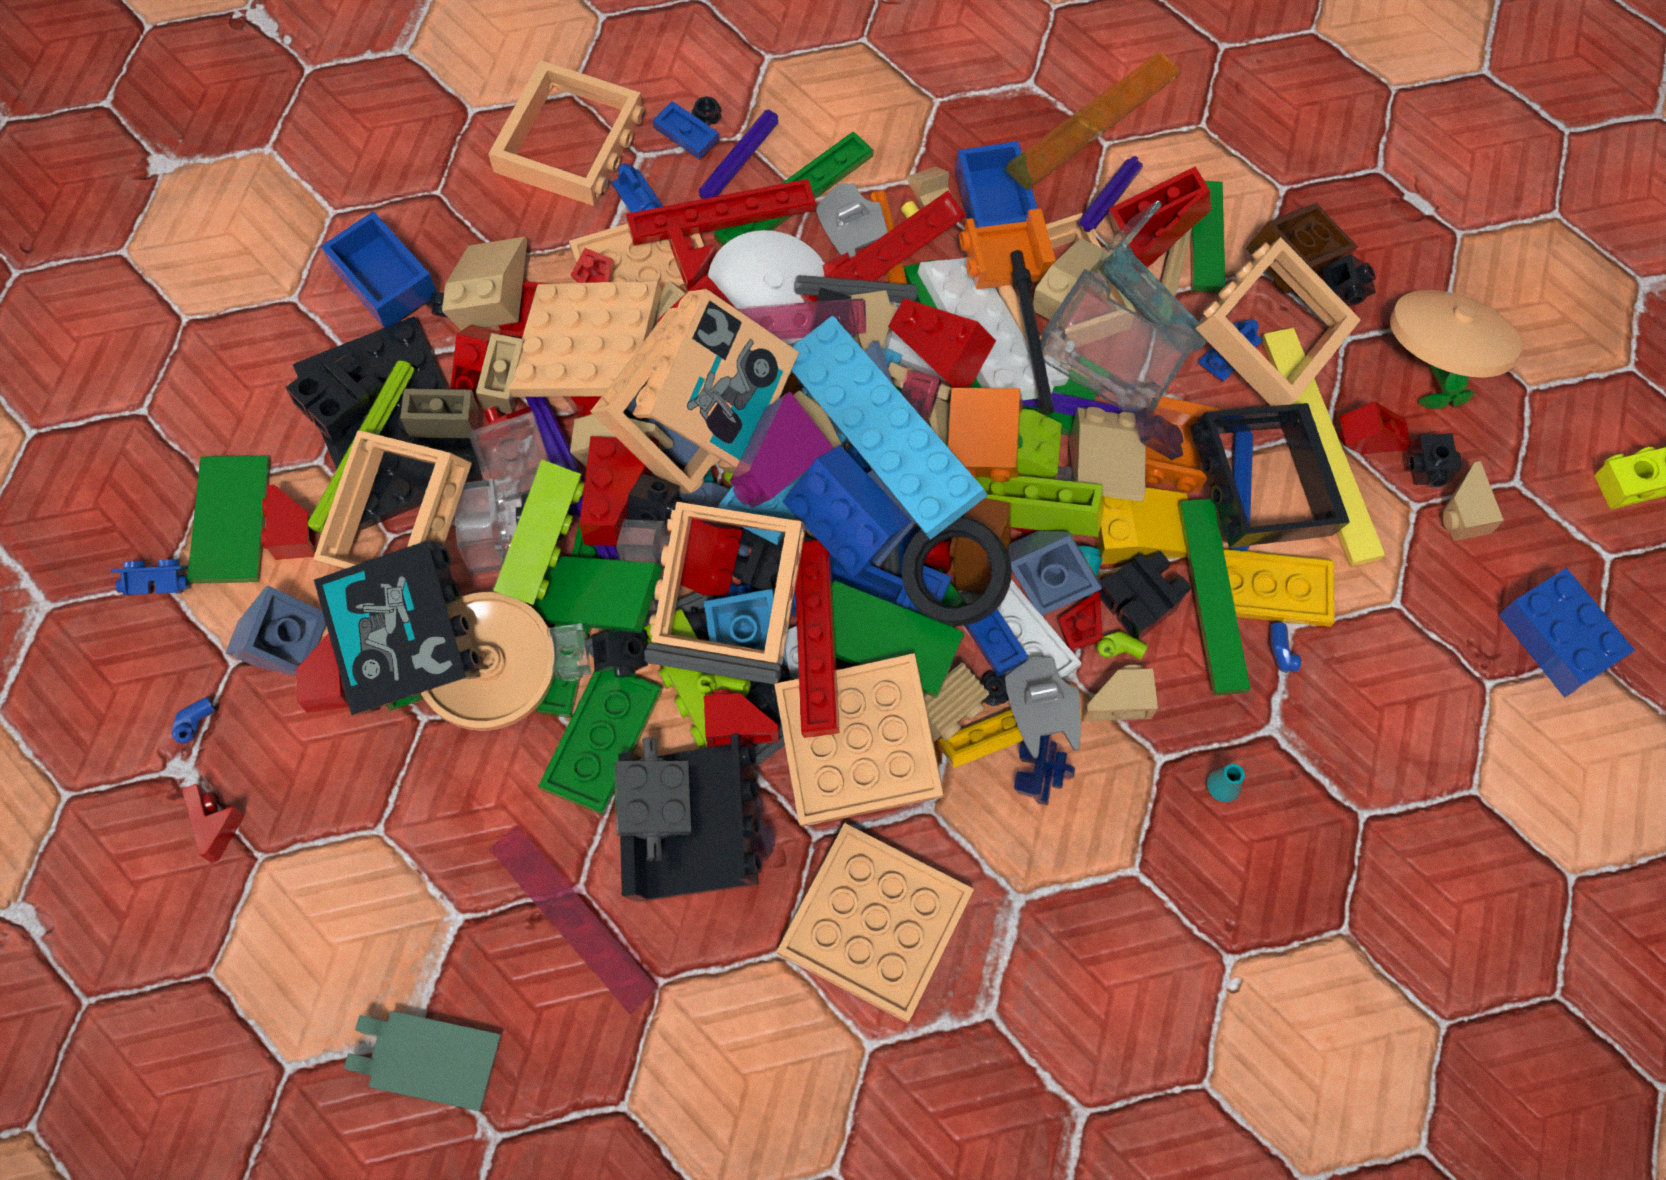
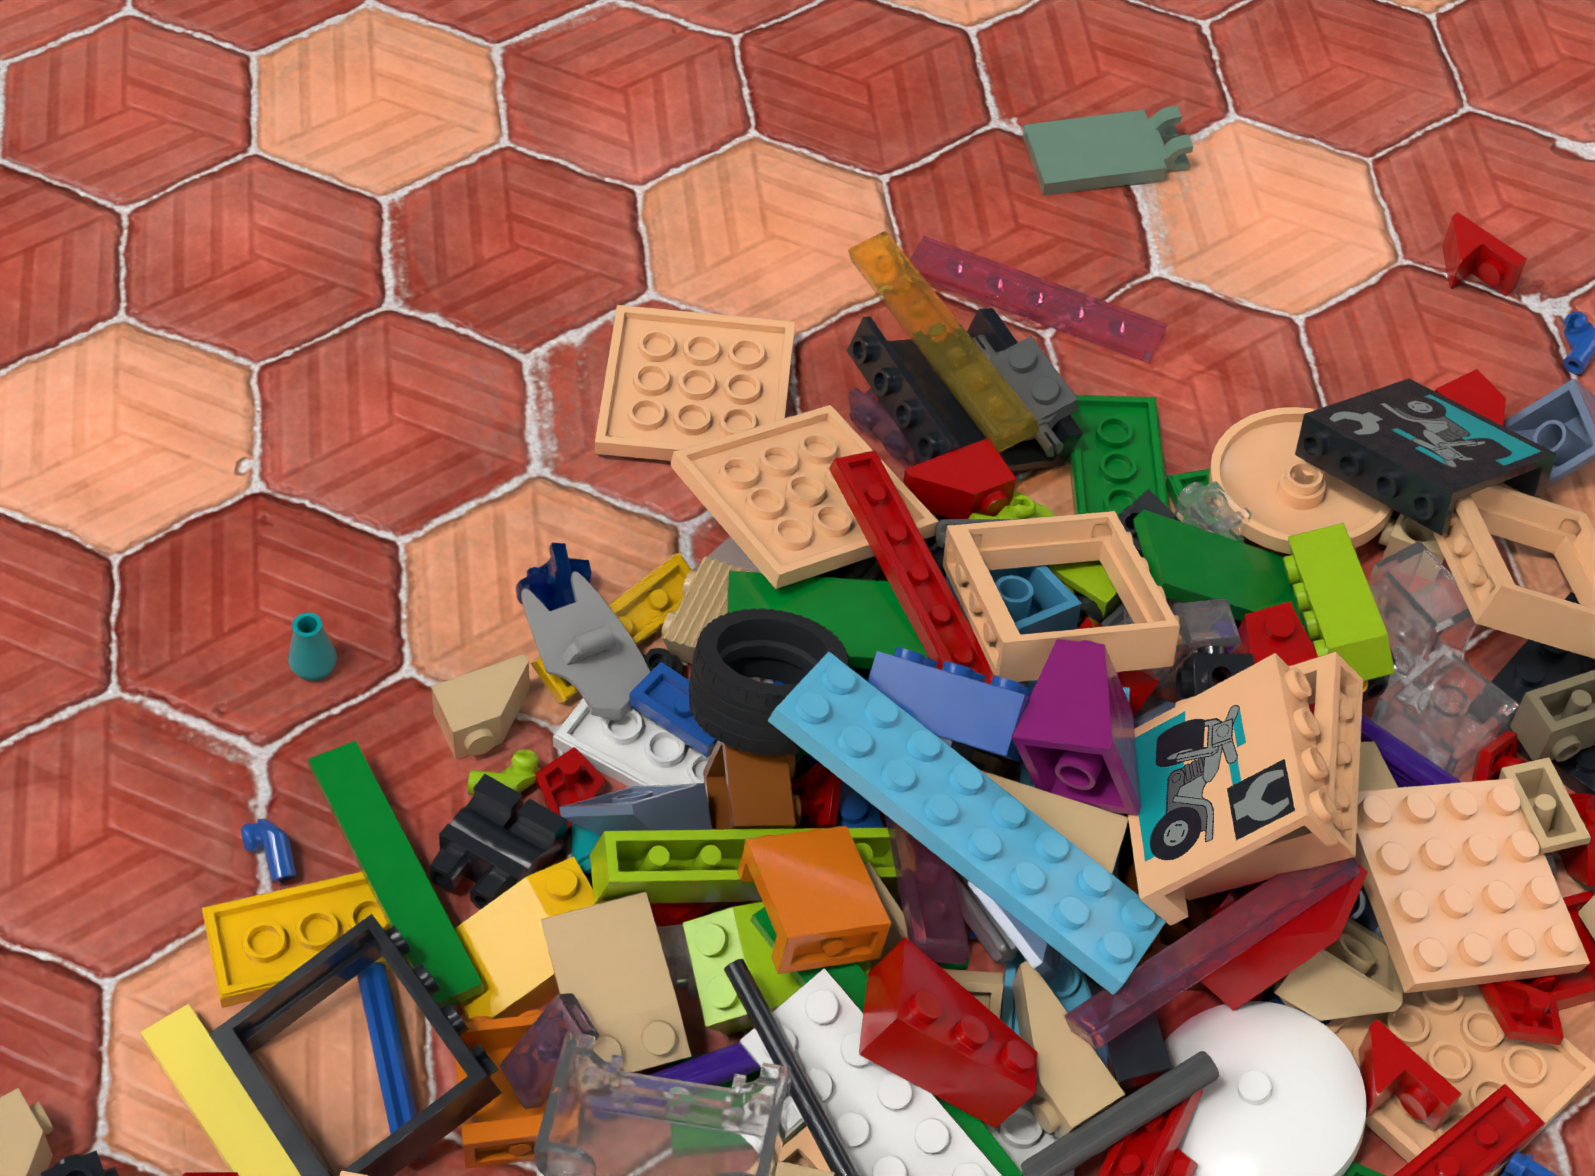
camera: 155 degrees right, 15 degrees down
none -> clear yellow tile [848,231,1040,453]

